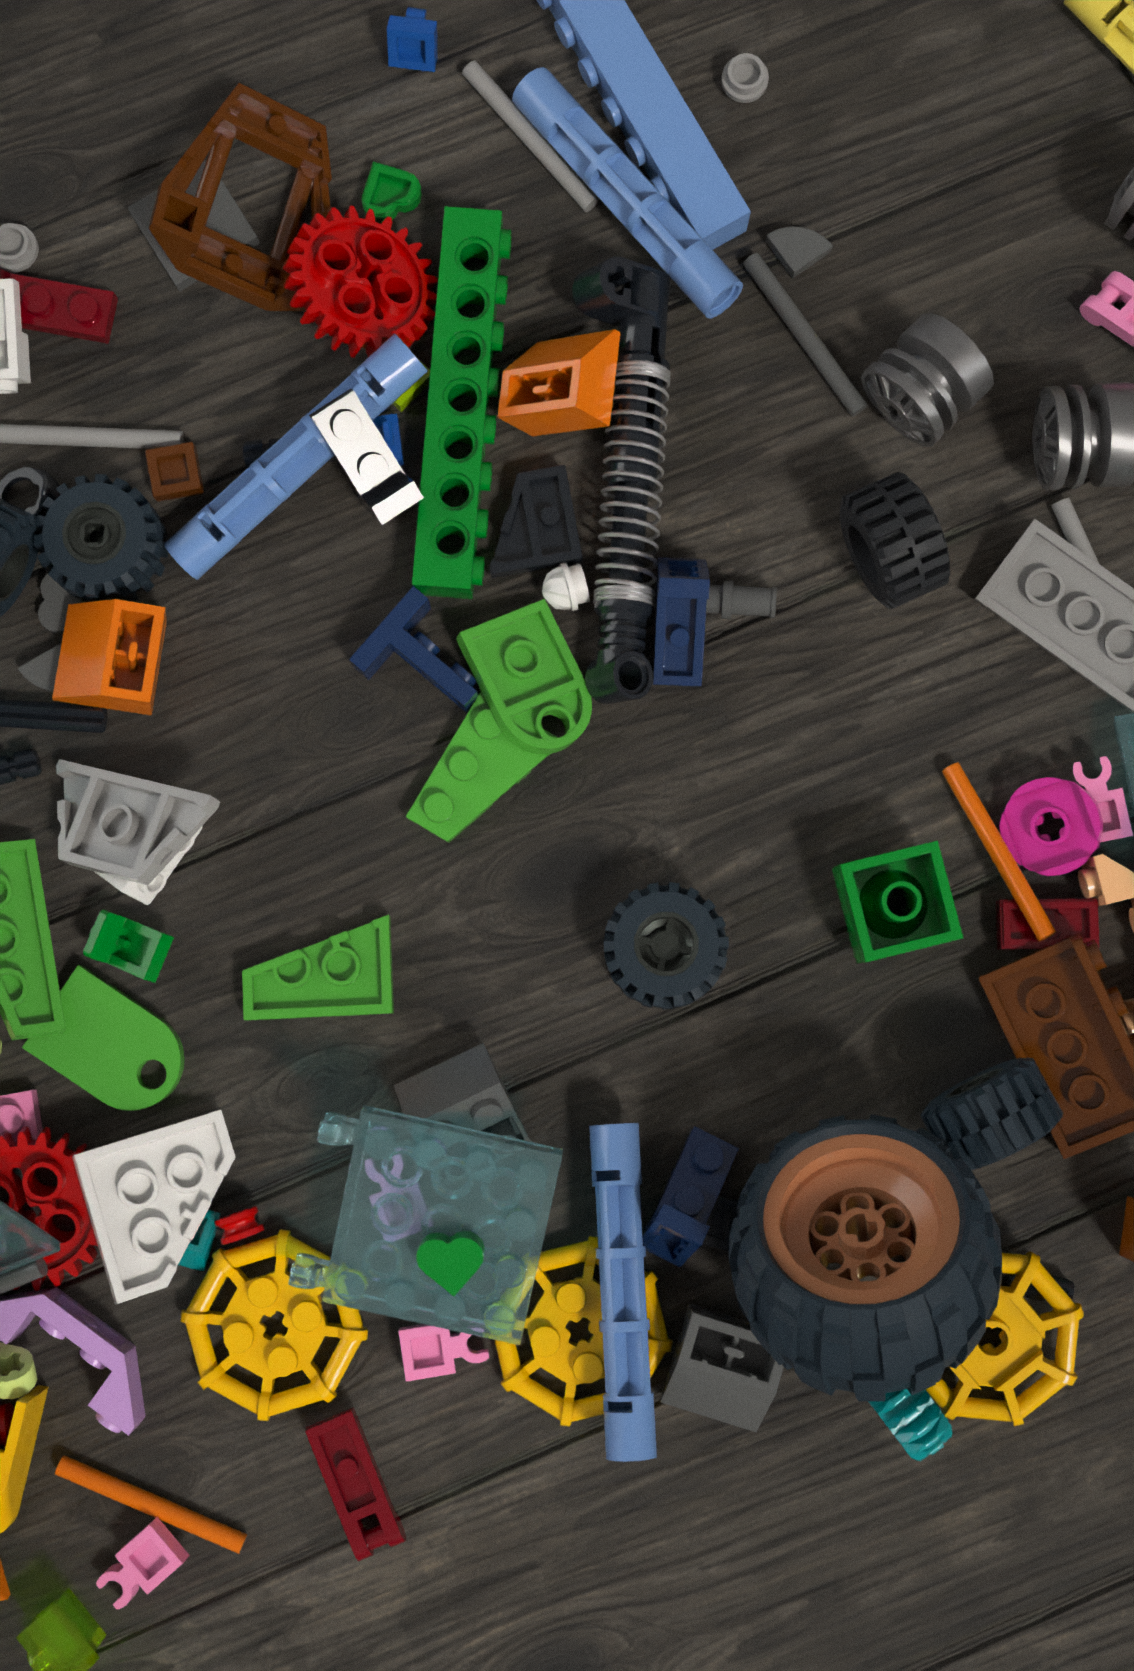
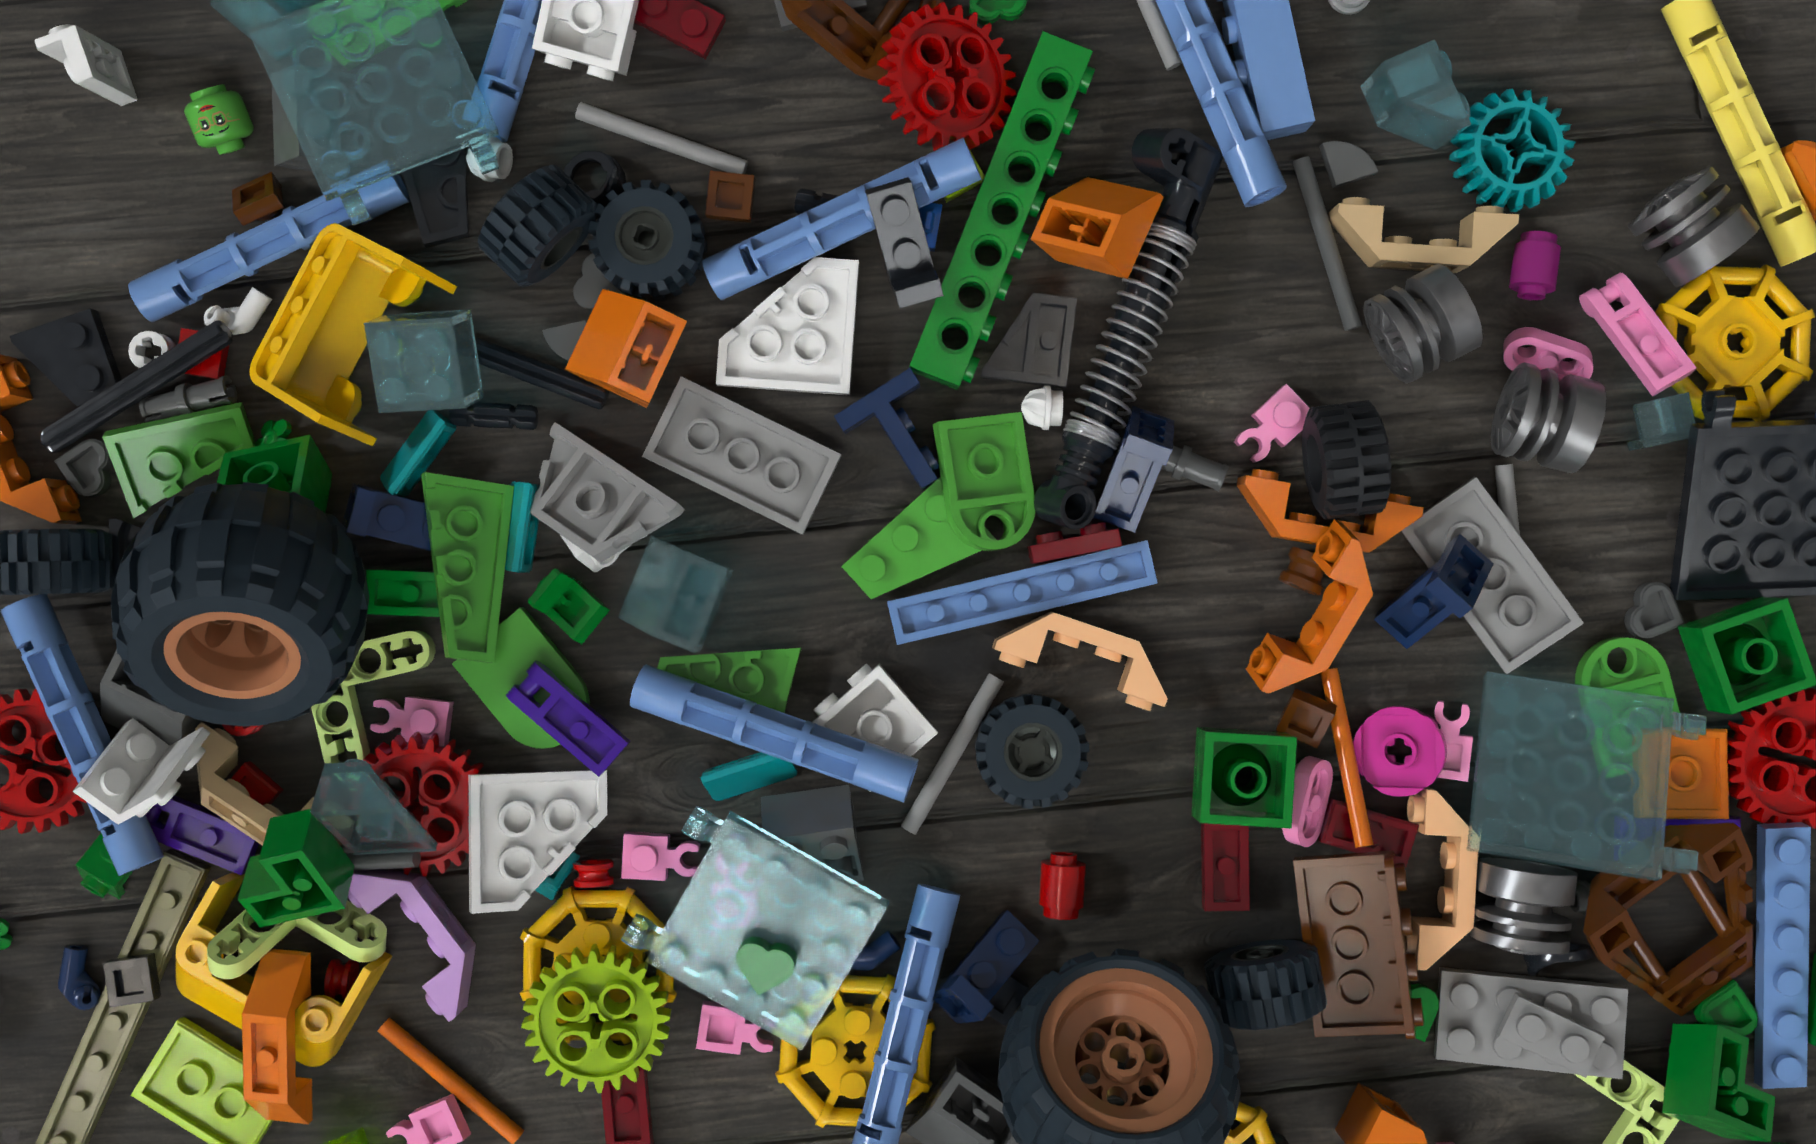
camera: 20 degrees right, 5 degrees up
none -> teal slope [505,481,540,573]
none -> dark purple plate [506,660,631,777]
none -> lime gear [522,944,671,1093]
none -> clear light blue slope [618,535,734,653]
none -> bright pink plate [621,832,701,881]
none -> medium blue piece [630,664,919,803]
none -> light grey plate [642,377,842,535]
none -> teal slope [700,752,798,801]
none -> white plate [716,257,859,395]
none -> white plate [813,663,938,792]
none -> dark blue arm [832,930,901,971]
none -> medium blue plate [887,540,1158,645]
none -> light grey bar [901,673,1004,835]
none -> light nougat slope [992,611,1168,711]
none -> dark red plate [1027,522,1122,564]
none -> red brick [1039,852,1086,920]
none -> dark red plate [1201,823,1250,911]
none -> bright pink plate [1234,384,1310,463]
none -> orange slope [1237,469,1424,553]
none -> orange slope [1246,519,1373,694]
none -> reddish brown plate [1276,688,1337,748]
none -> reddish brown wheel [1278,547,1325,596]
none -> bright pink plate [1281,756,1333,847]
none -> tan slope [1328,197,1519,273]
none -> clear light blue slope [1360,39,1471,150]
none -> dark blue bracket [1374,534,1494,649]
none -> teal gear [1449,88,1576,212]
none -> bright pink plate [1503,327,1593,381]
none -> magenta brick [1509,231,1561,301]

